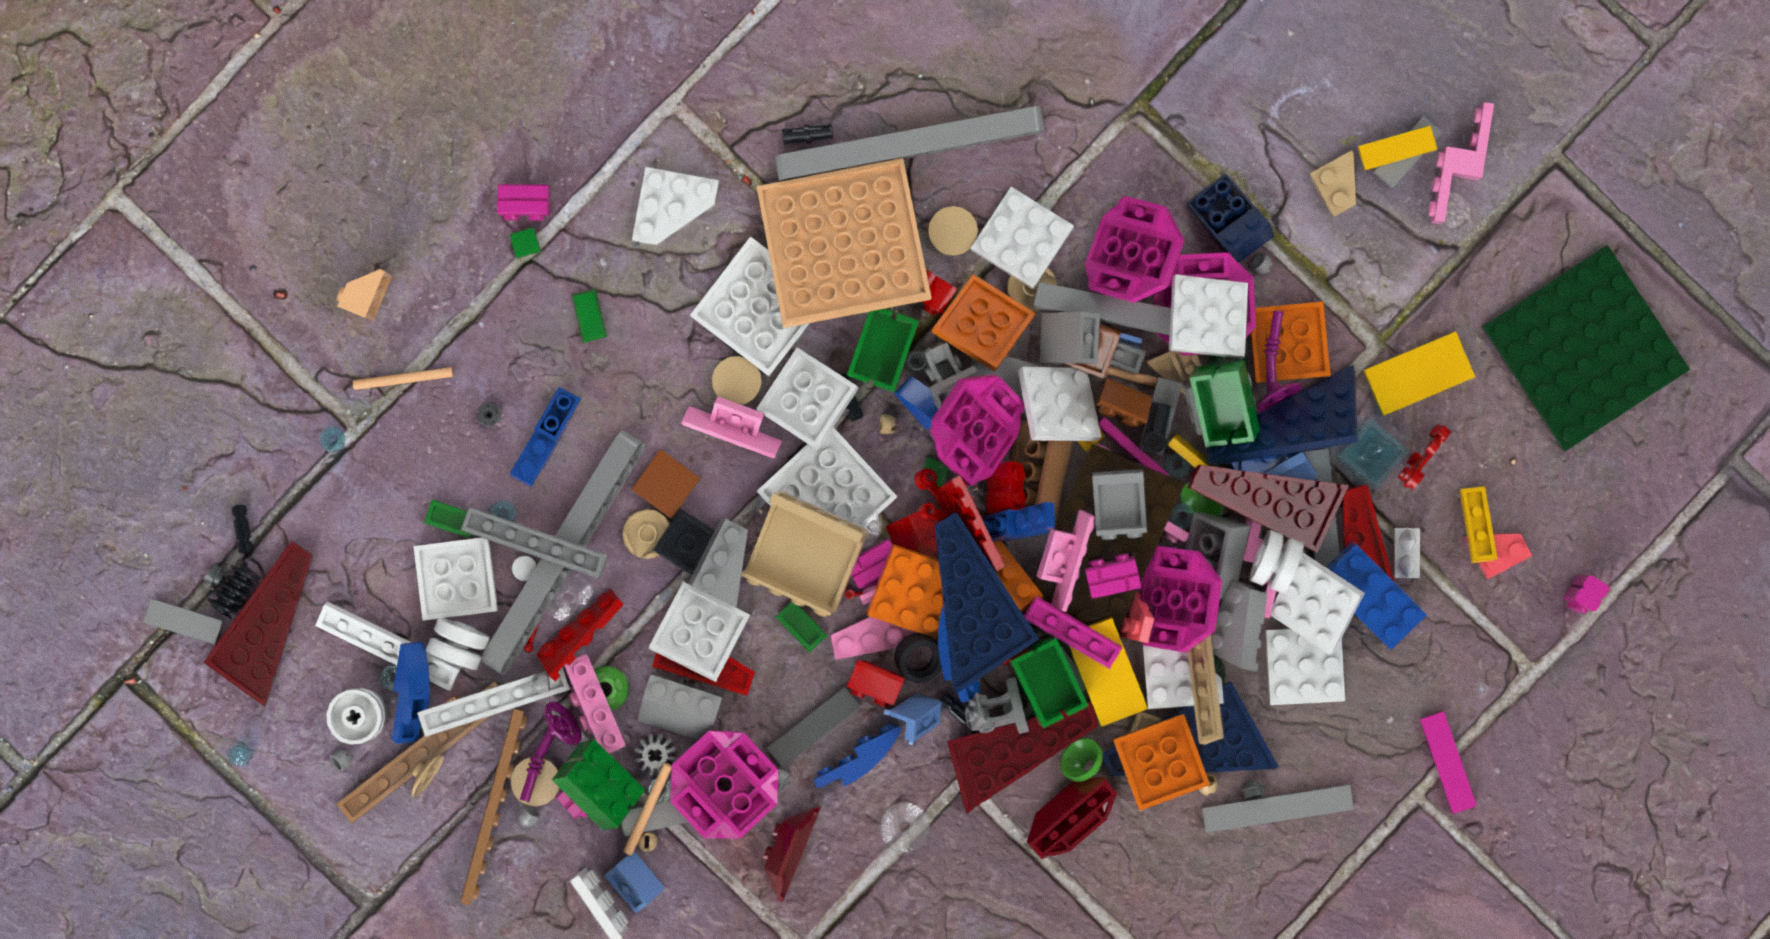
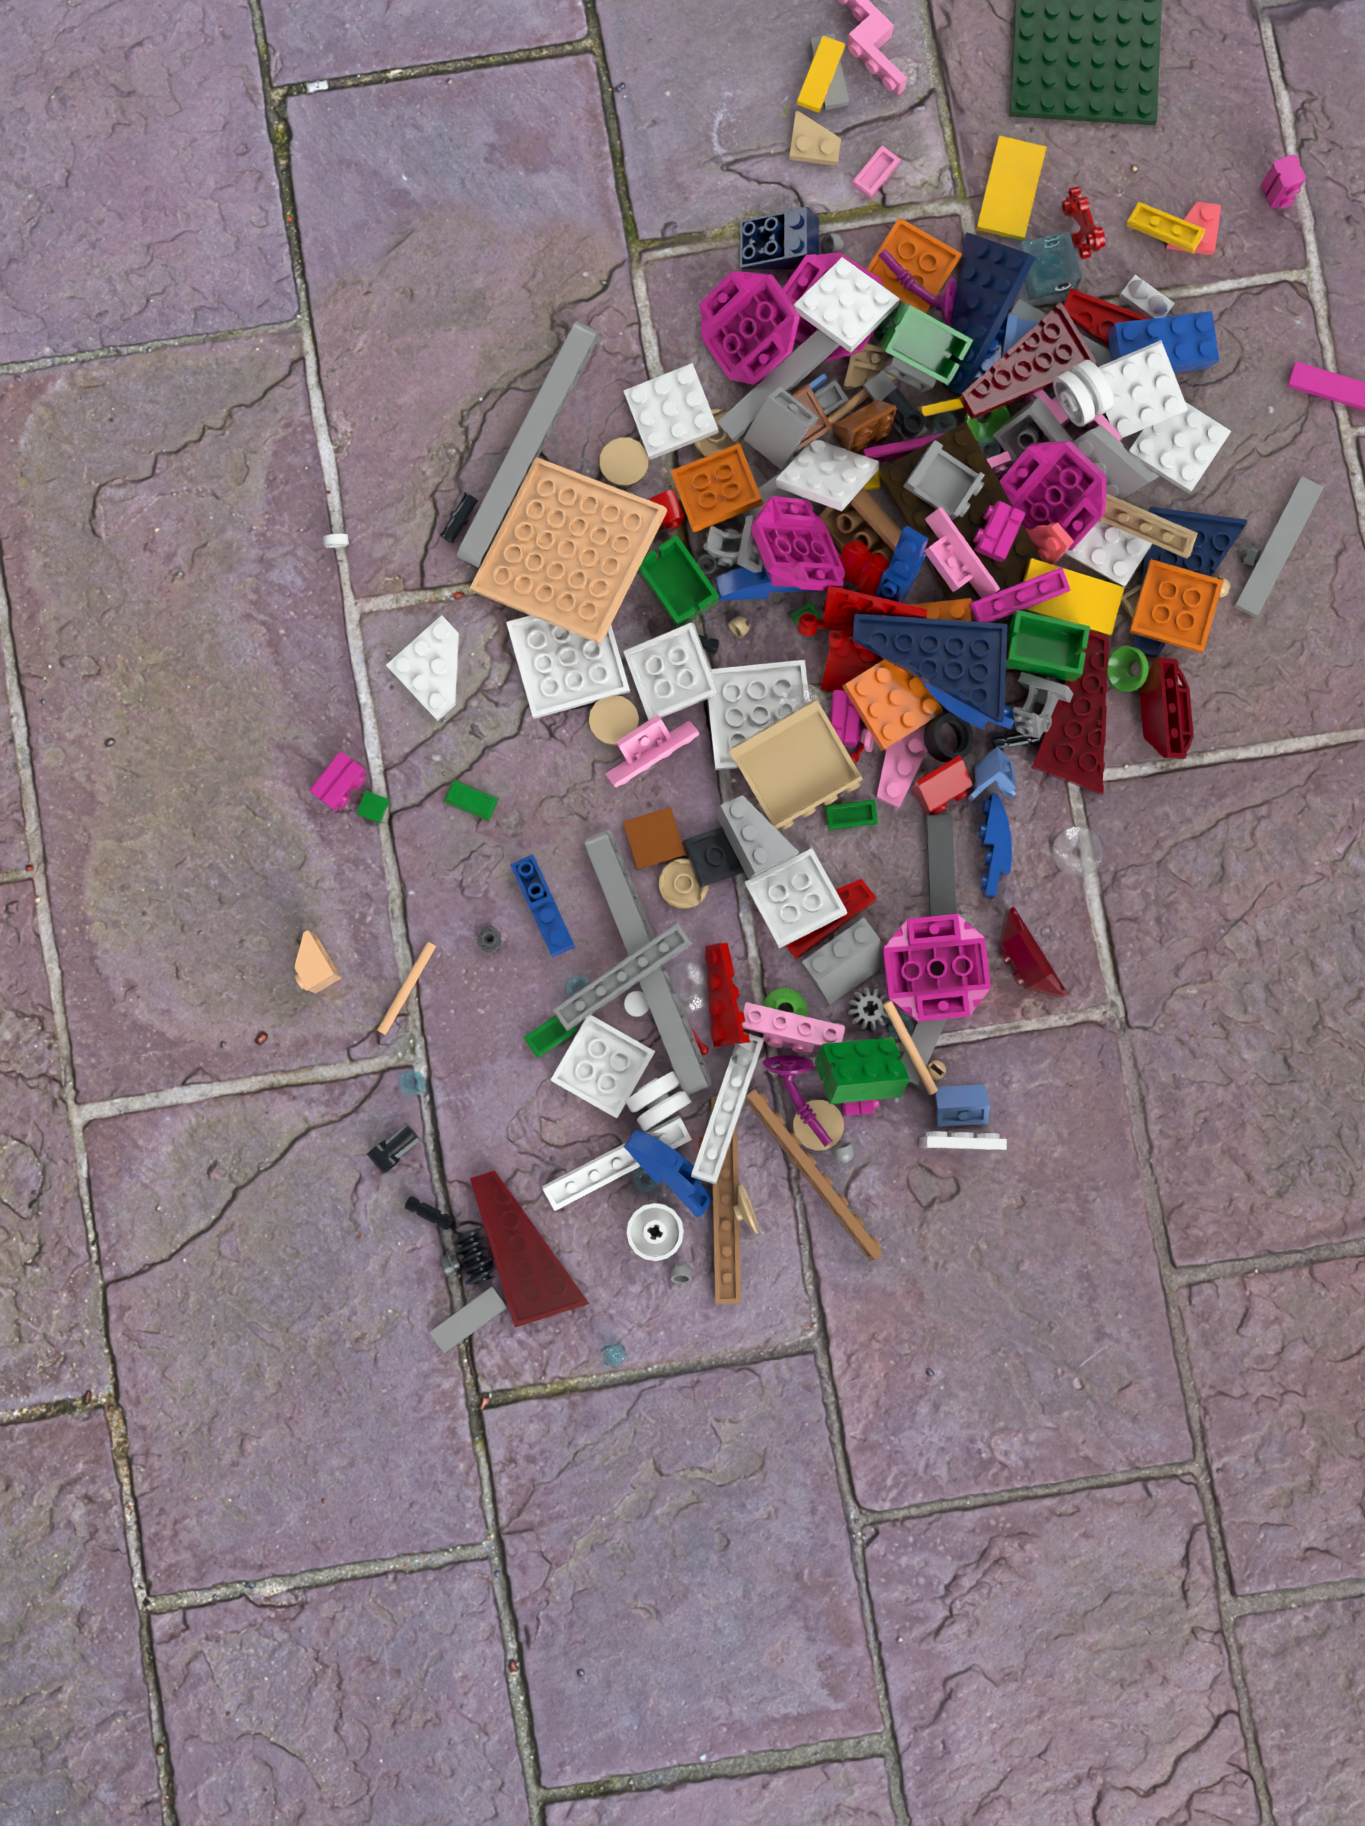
camera: 55 degrees left, 5 degrees down
none -> white tile [323,534,349,548]
none -> black piece [367,1124,421,1174]
none -> bright pink tile [851,146,901,200]

